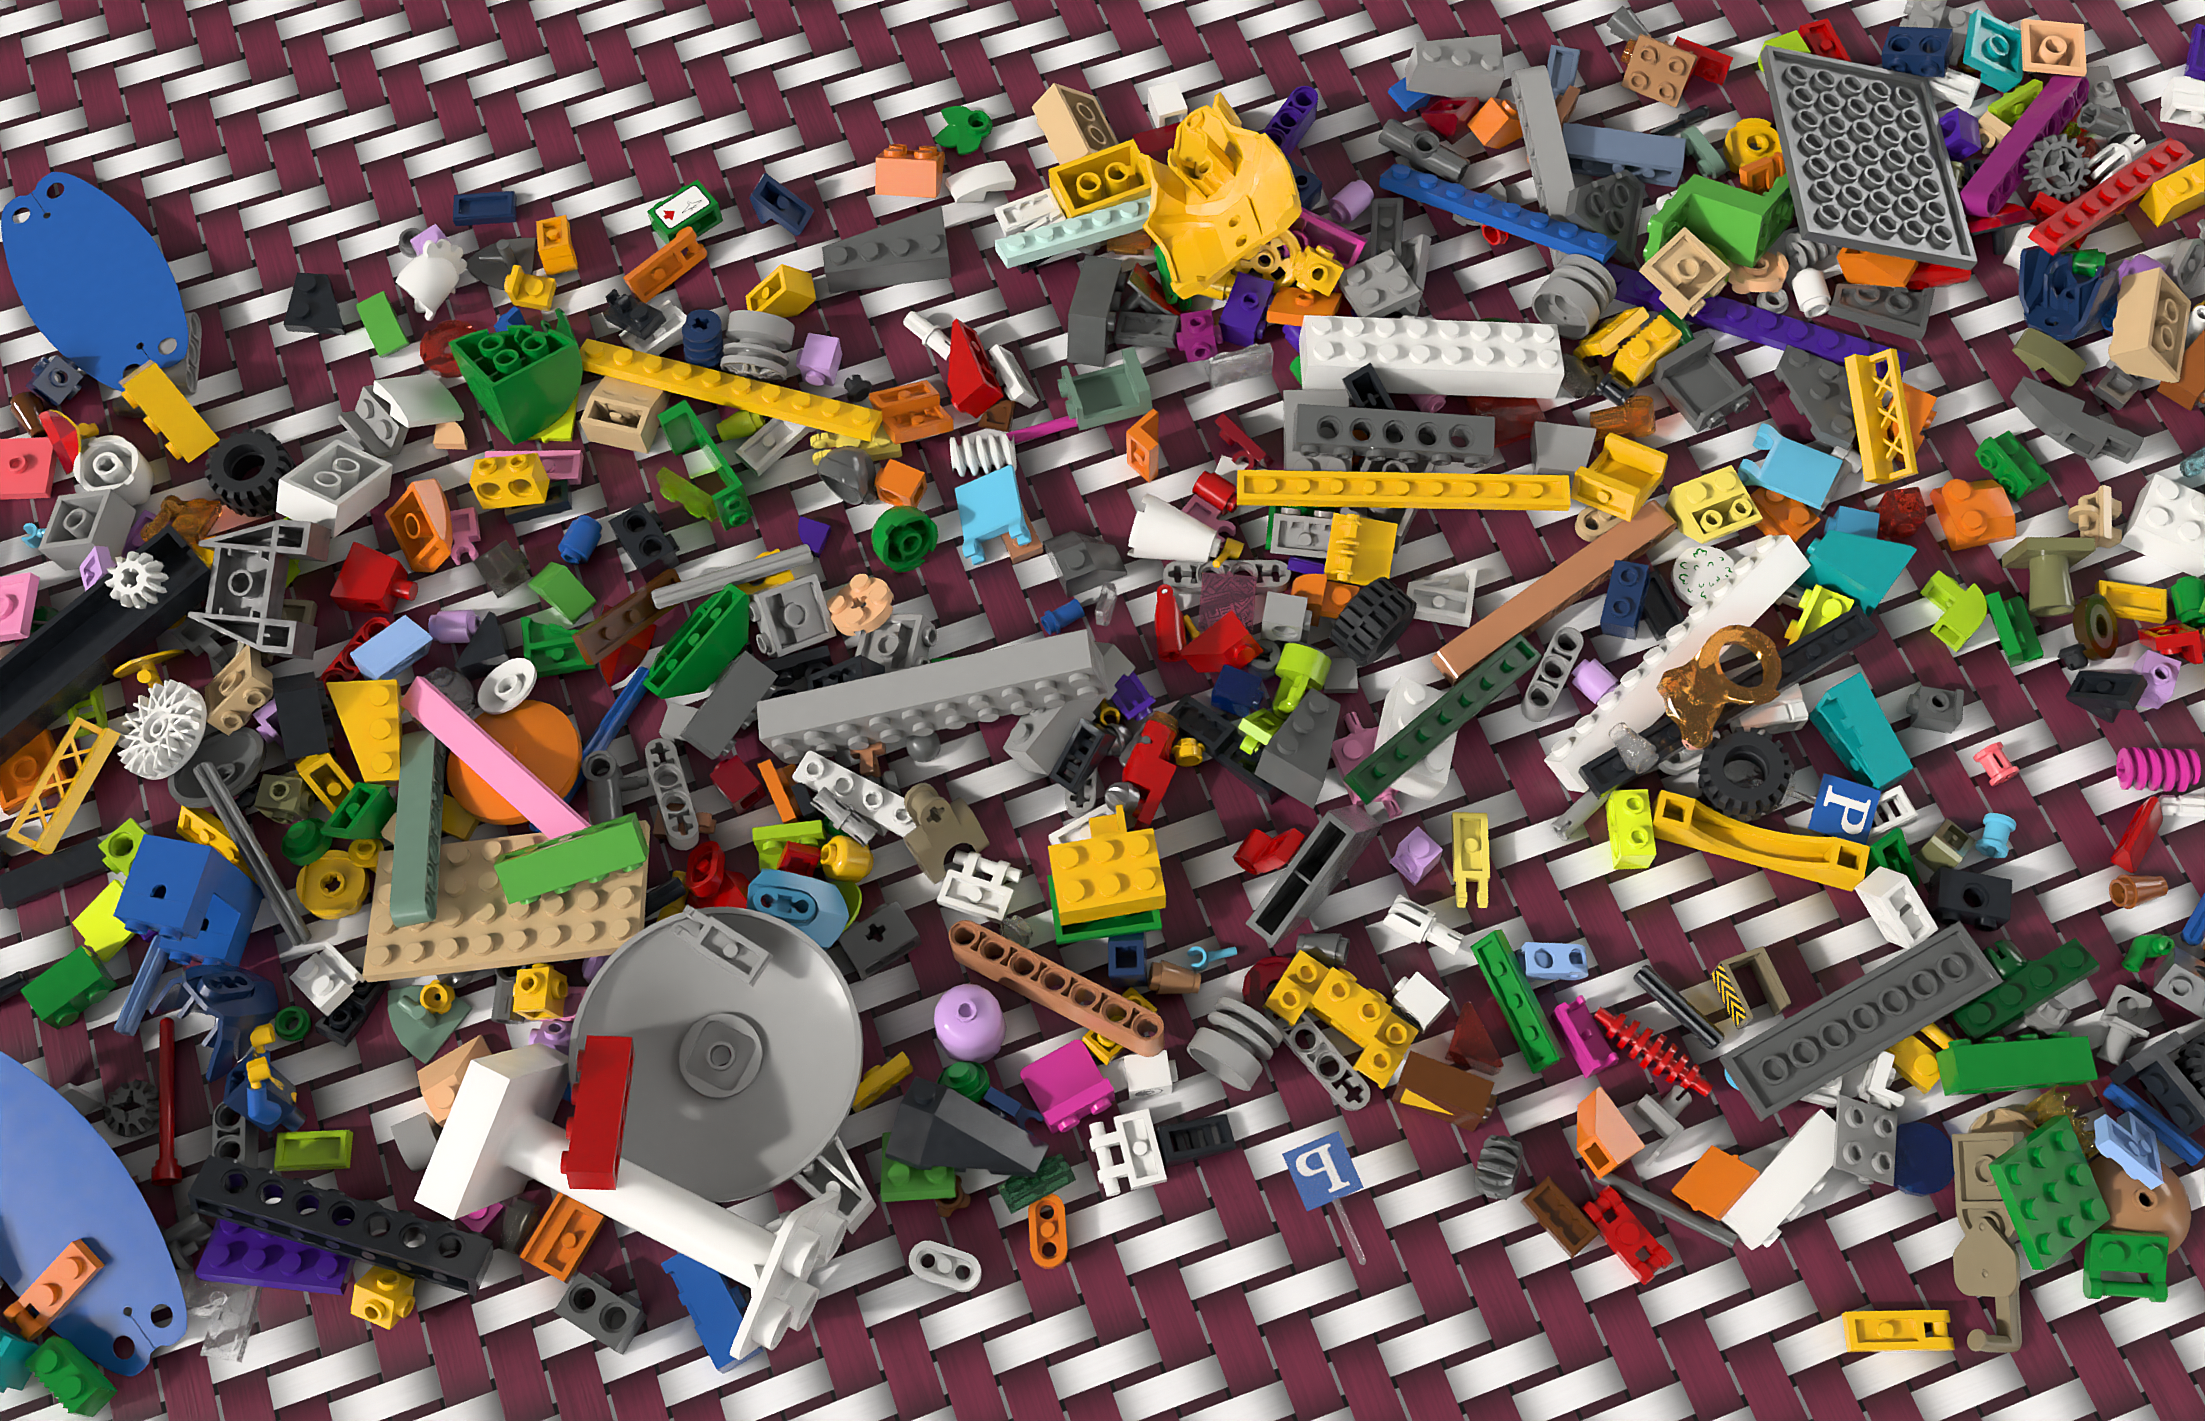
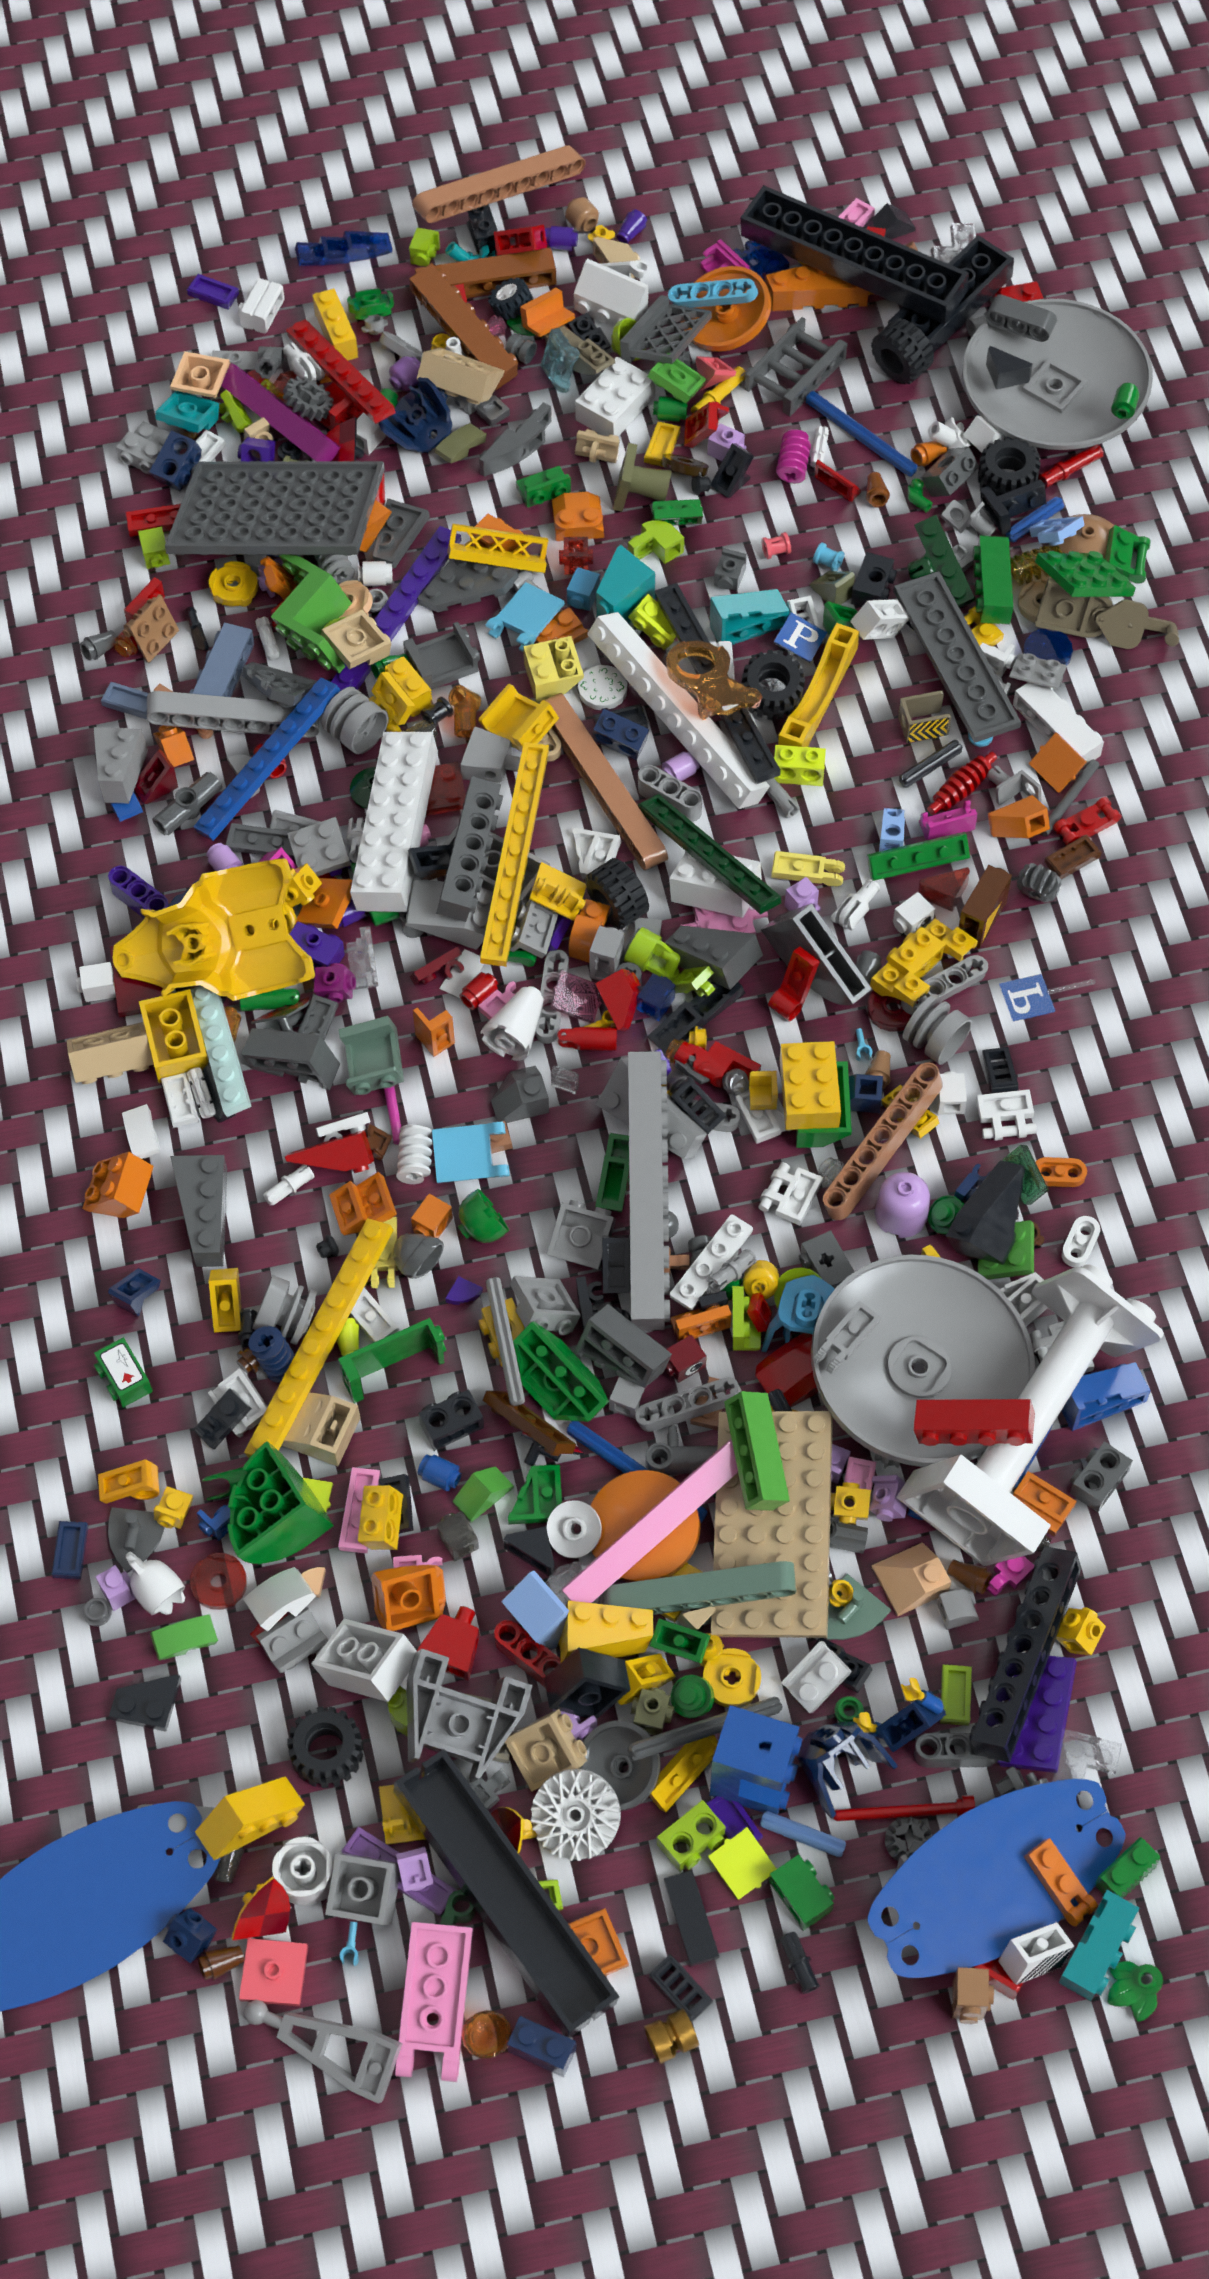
camera: 85 degrees left, 5 degrees down
yellow fence [6,716,120,855] -> none
white gear [104,551,169,609] -> none
clear orange plate [140,495,223,544] -> none
lavender brick [428,609,481,644] -> none
orange plate [623,227,708,303] -> none
clear neon green plate [656,466,718,522] -> none
red plate [685,841,725,897] -> none
lavender brick [796,333,843,386] -> none
light nougat plate [827,574,894,636] -> none
dark tan piece [903,783,990,885] -> none
green plate [935,106,993,155] -> none
dark pink bracket [1020,1039,1115,1134] -> none
blue pin [1040,598,1085,635] -> none
yellow hand [1212,537,1244,568] -> none
clear cone [1608,722,1659,774] -> none
sand green plate [1680,125,1726,180] -> none
yellow plate [1842,1310,1955,1352] -> none

